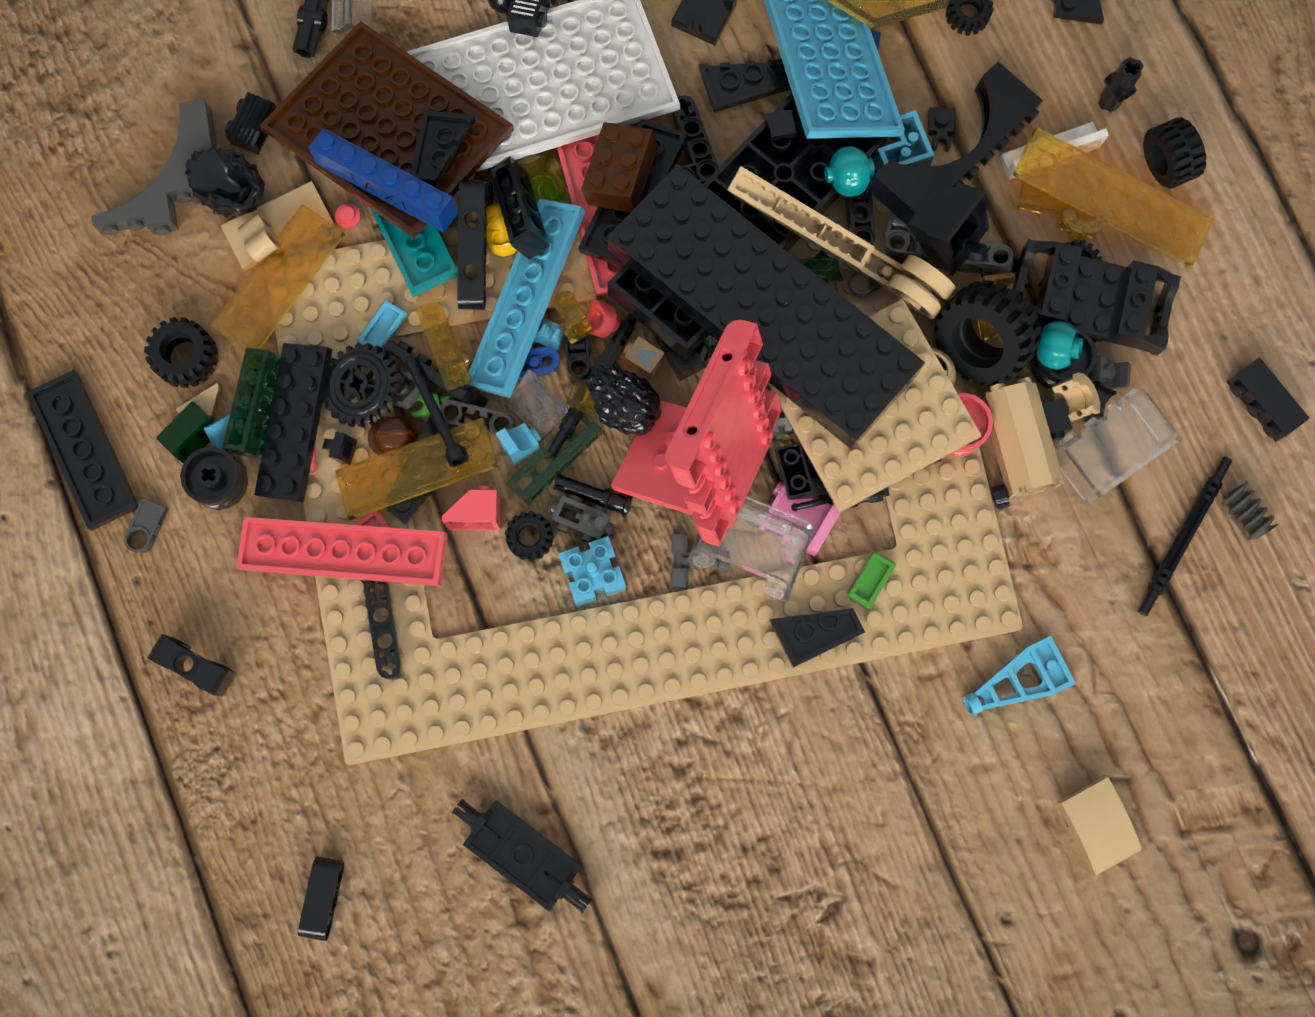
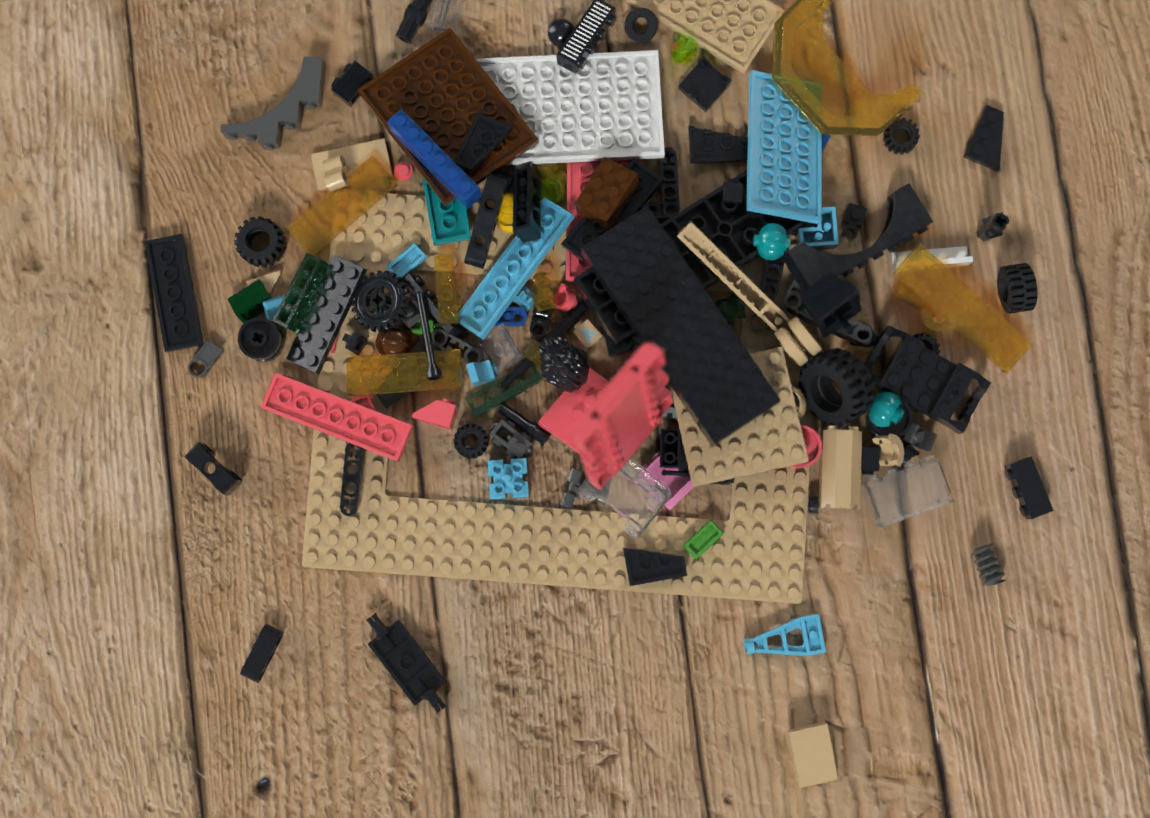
camera: 20 degrees right, 5 degrees up
black hair [185,148,265,218] -> none
black axle [1138,457,1232,616] -> none

